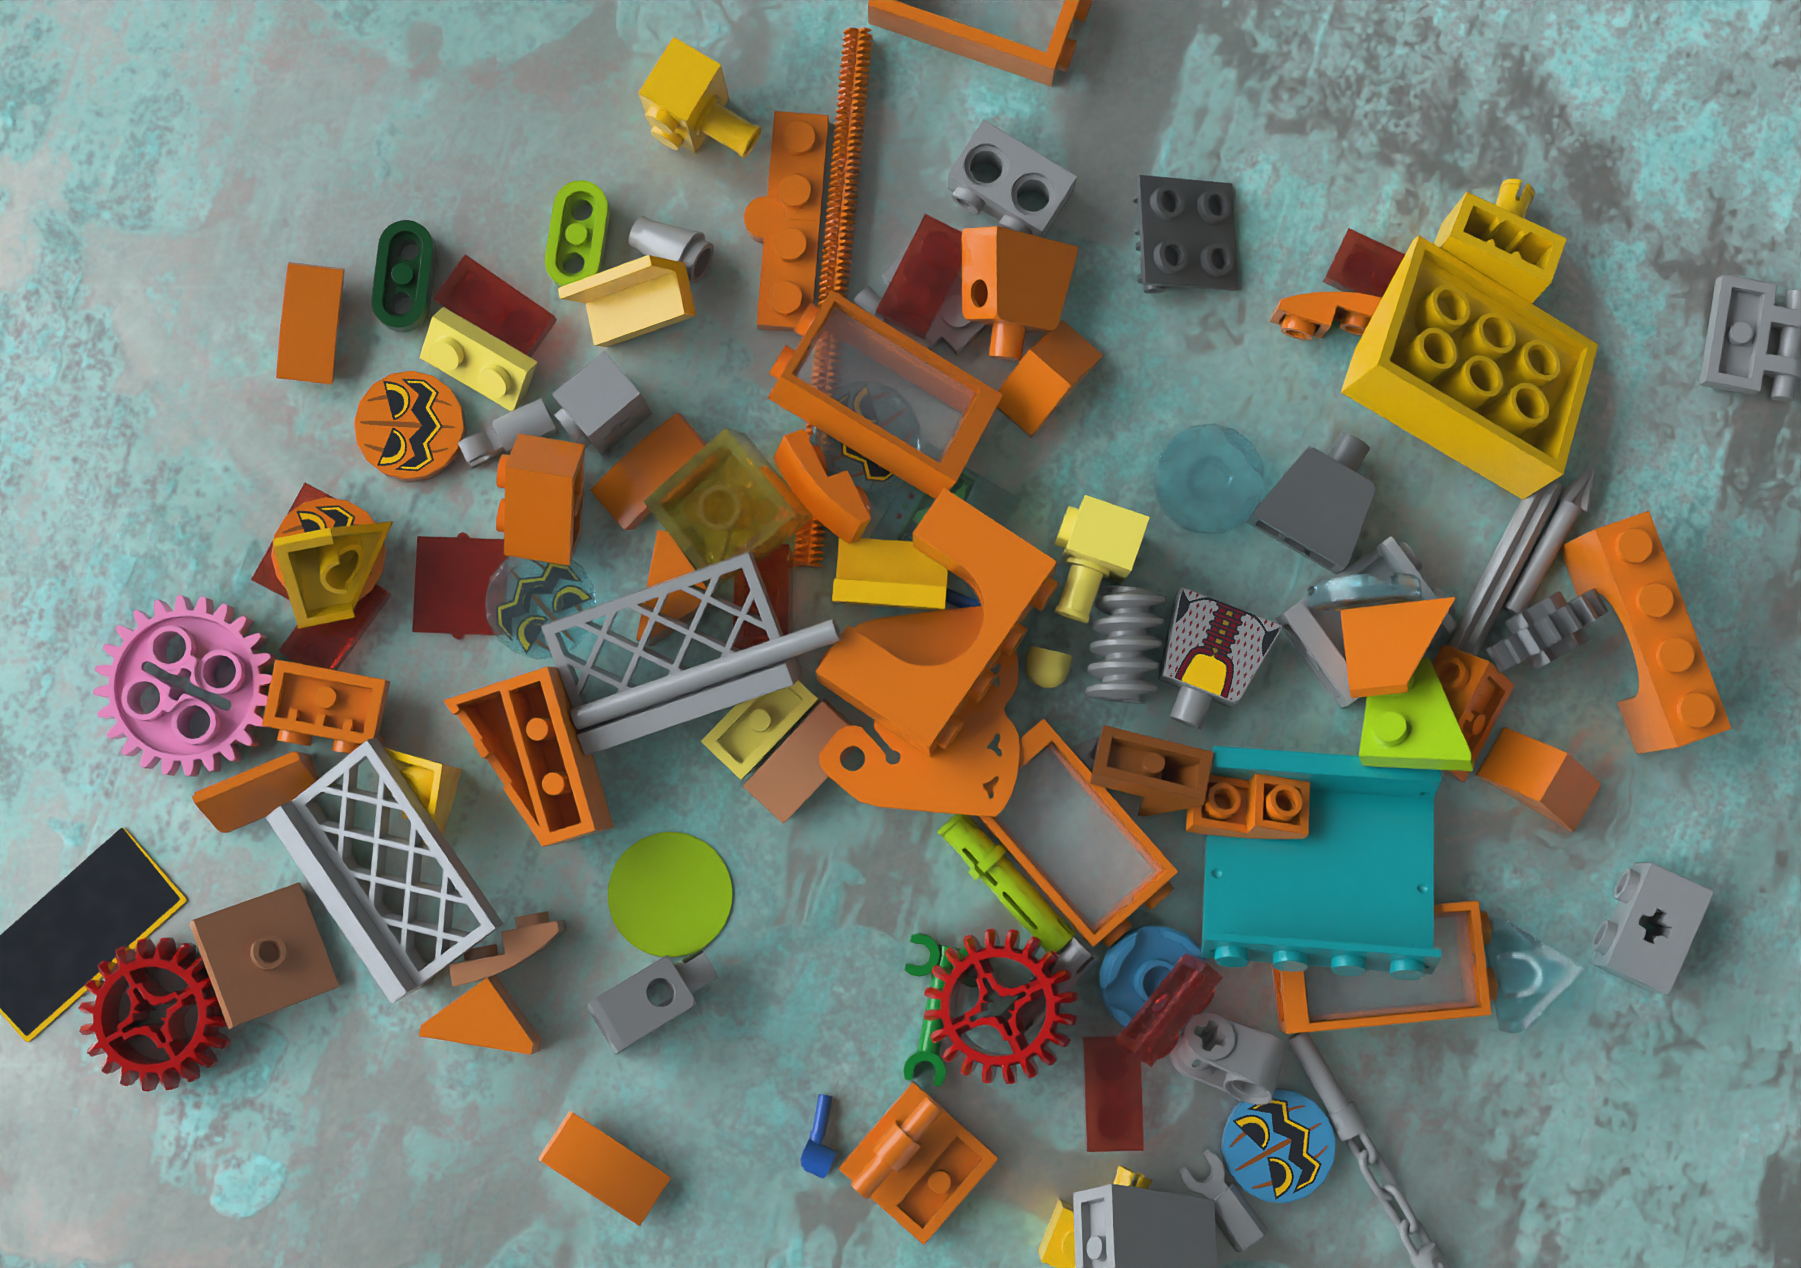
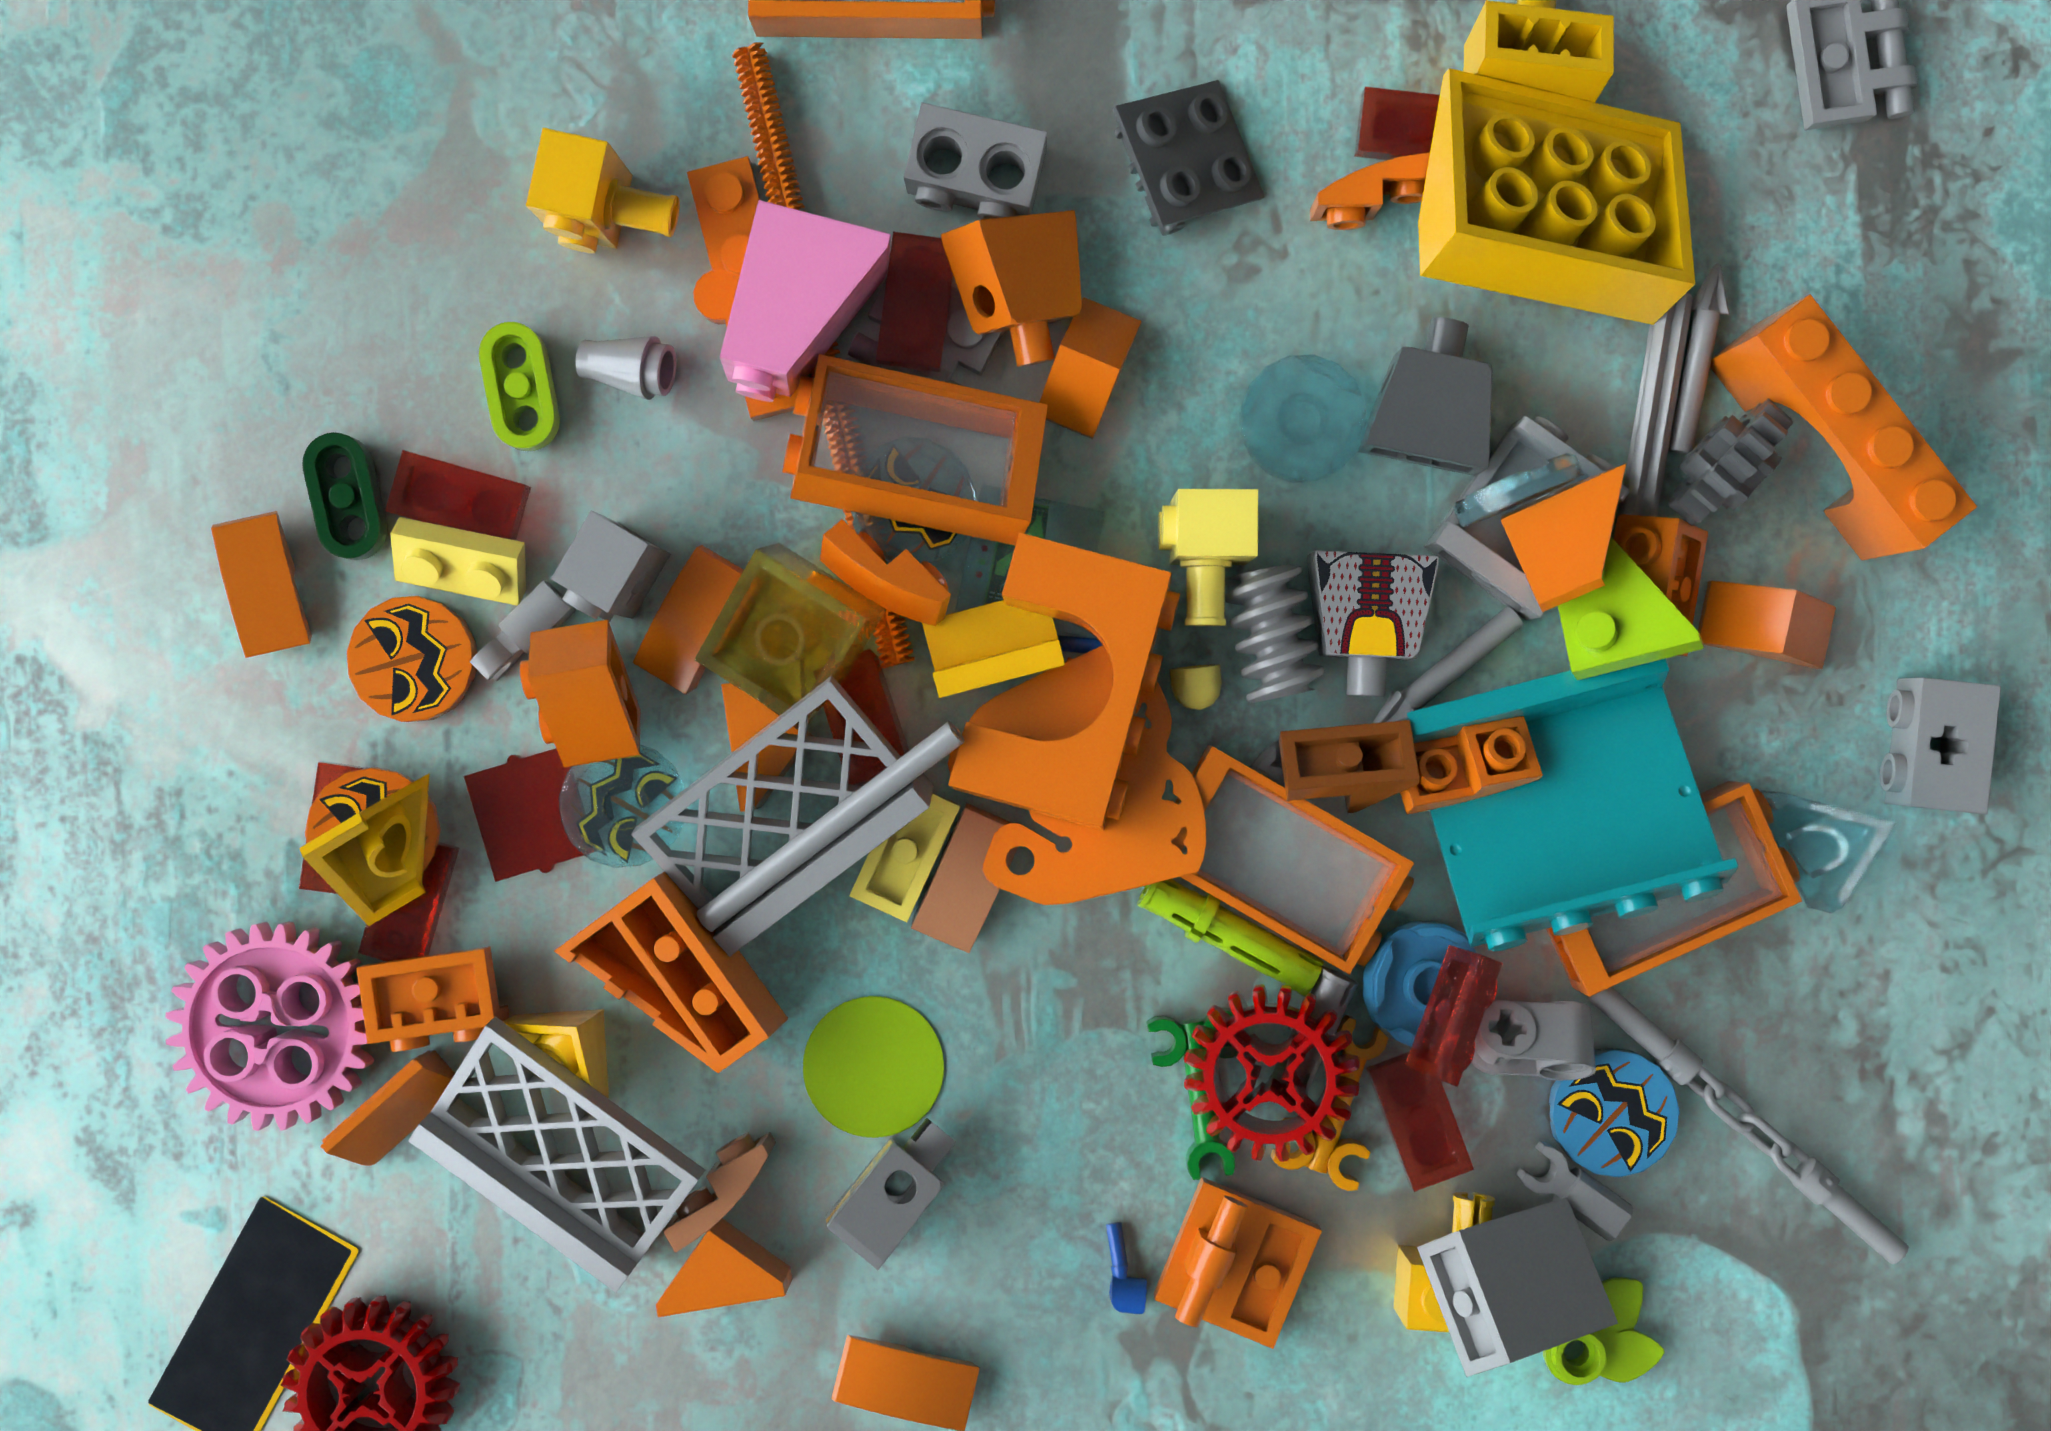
camera: 25 degrees left, 5 degrees up
nougat plate [189,882,339,1029] -> none
yellow panel [558,255,696,347] -> none
none -> bright pink slope [720,200,891,402]
none -> light orange bar [1270,1015,1388,1191]
none -> light grey piece [1372,606,1523,723]

